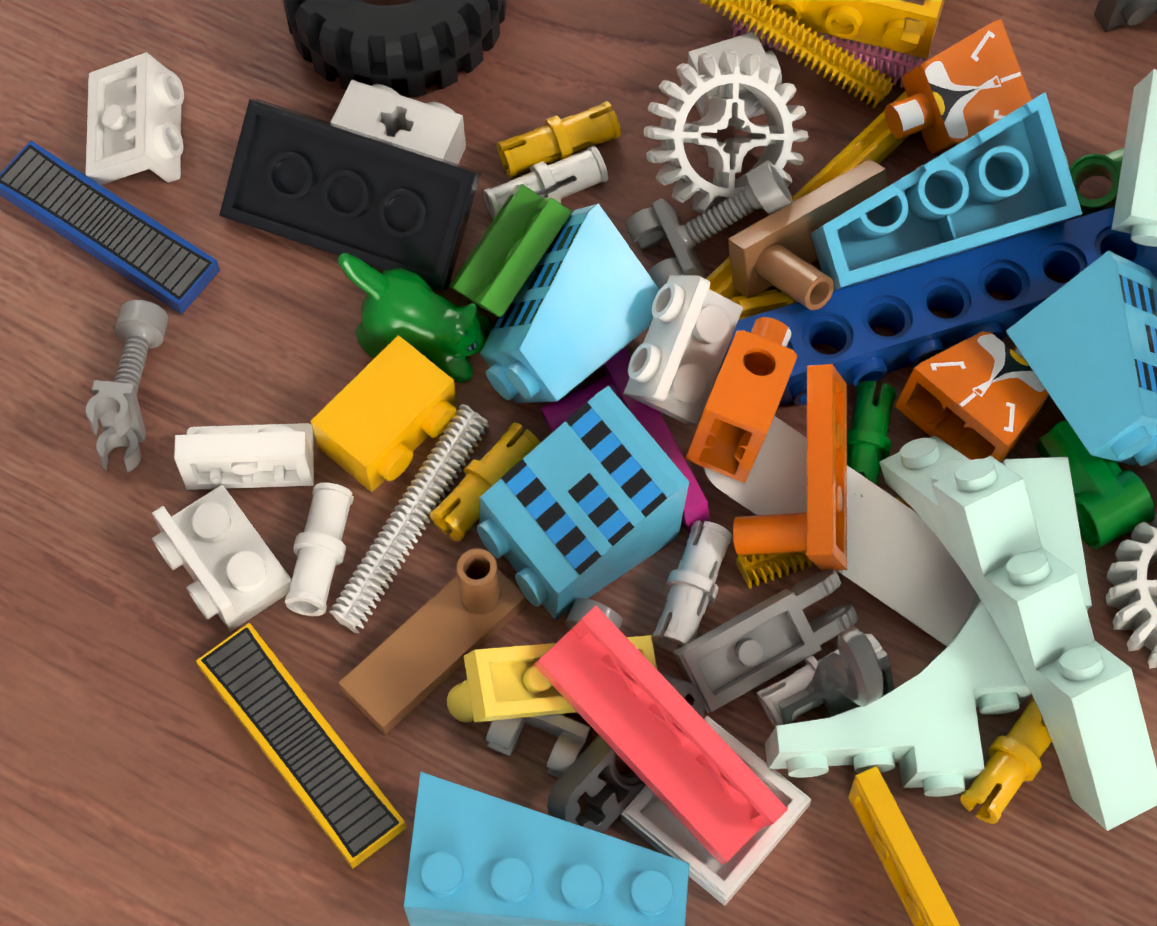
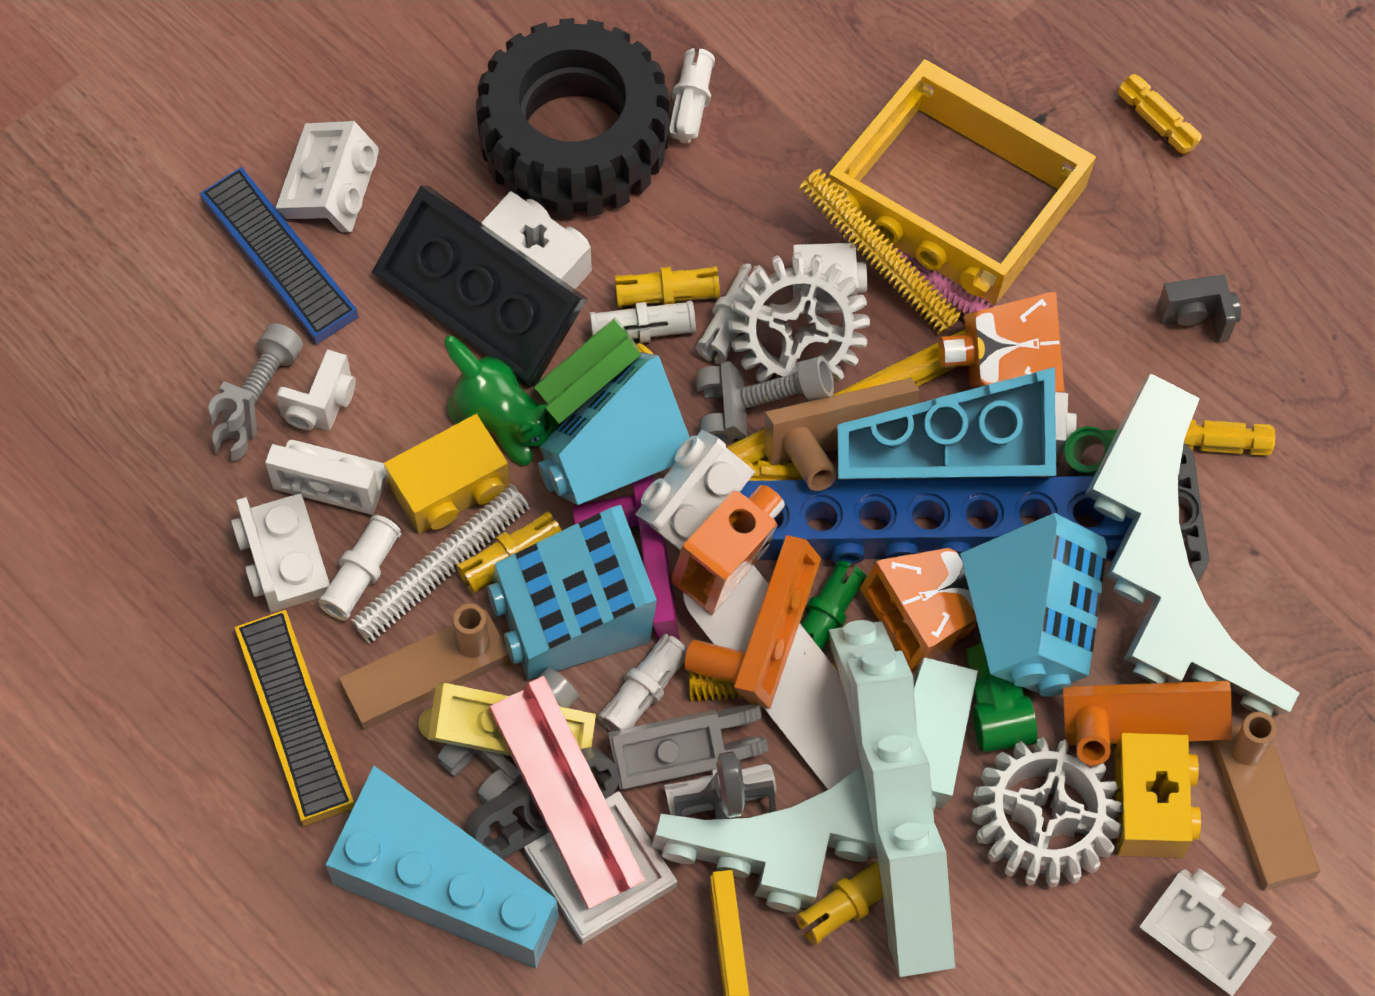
camera: 15 degrees right, 0 degrees up
none -> white bracket [276,349,356,432]
none -> white pin [696,263,760,364]

